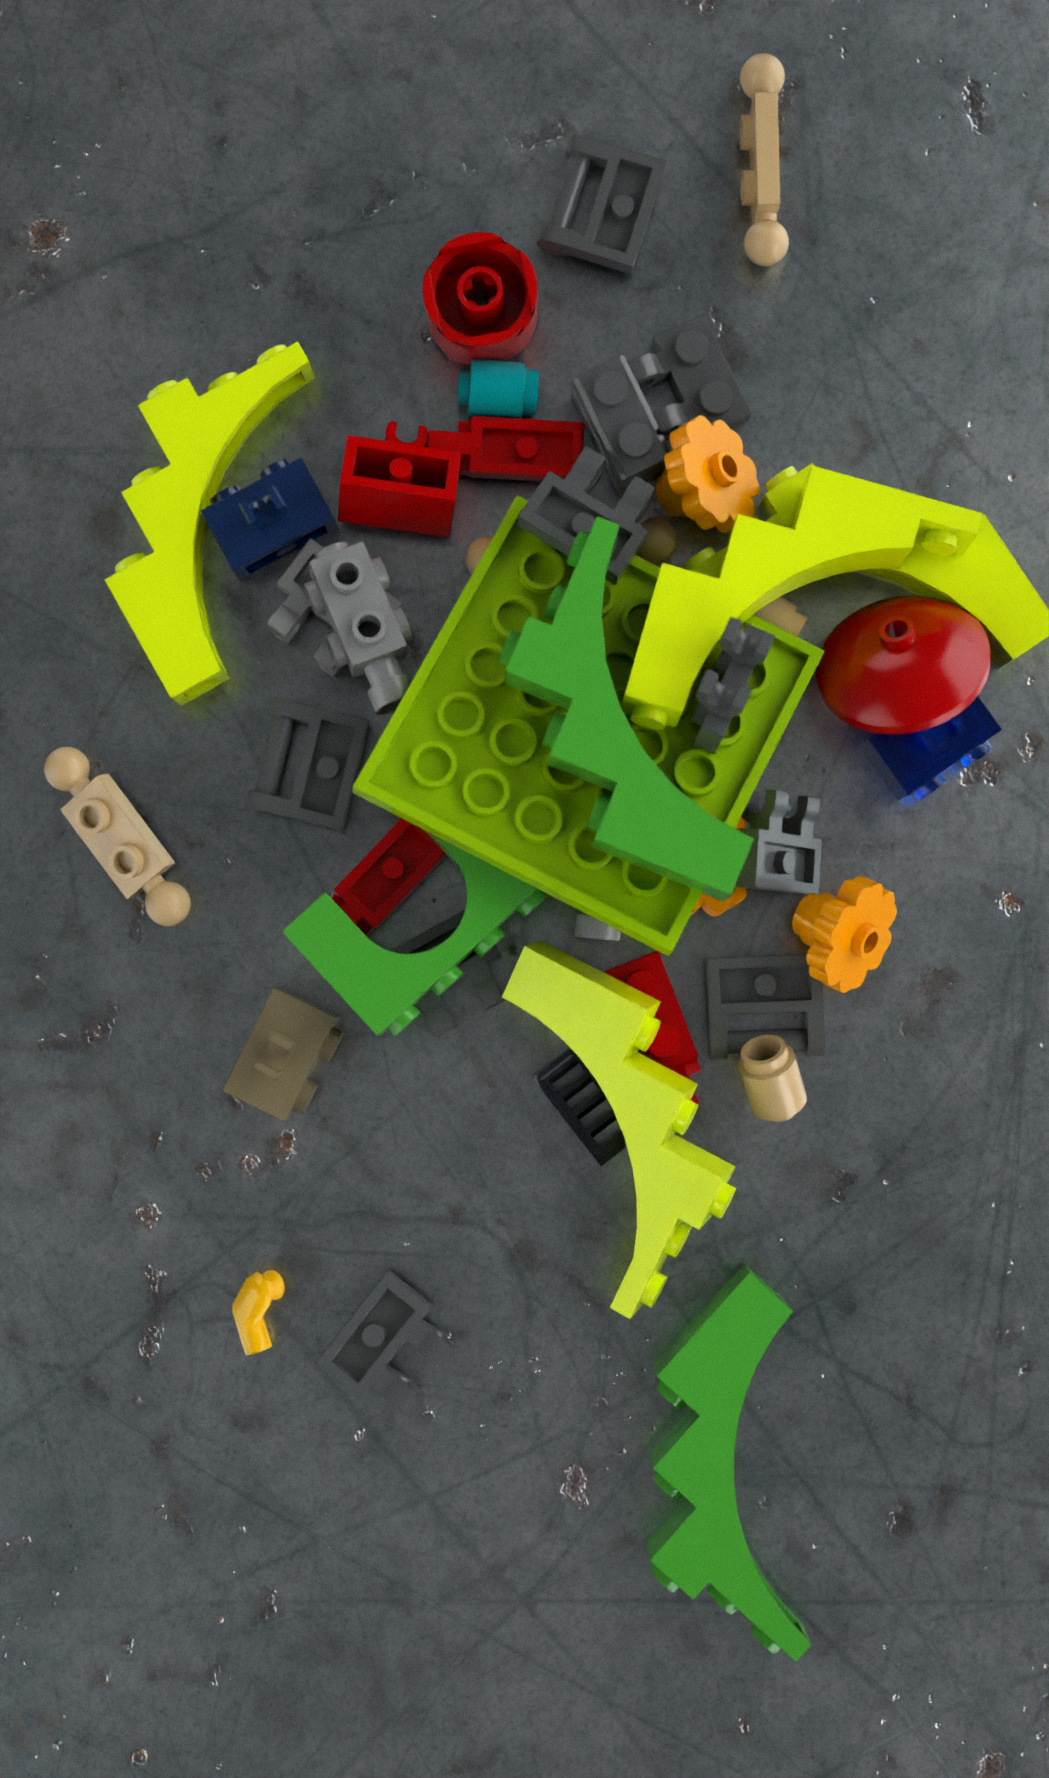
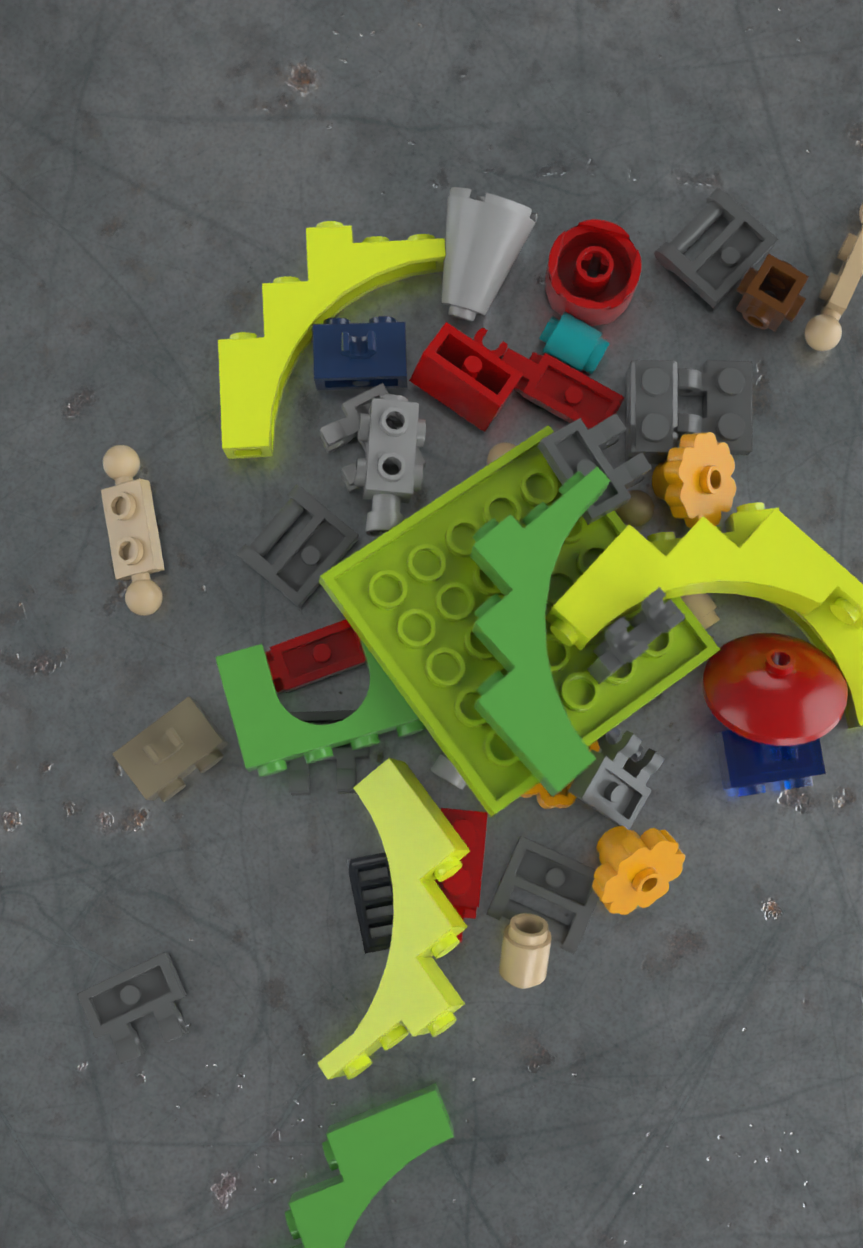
camera: 20 degrees right, 5 degrees down
yellow arm [232,1270,285,1355] -> none
none -> light grey cone [441,187,538,322]
none -> reddish brown brick [736,254,809,332]

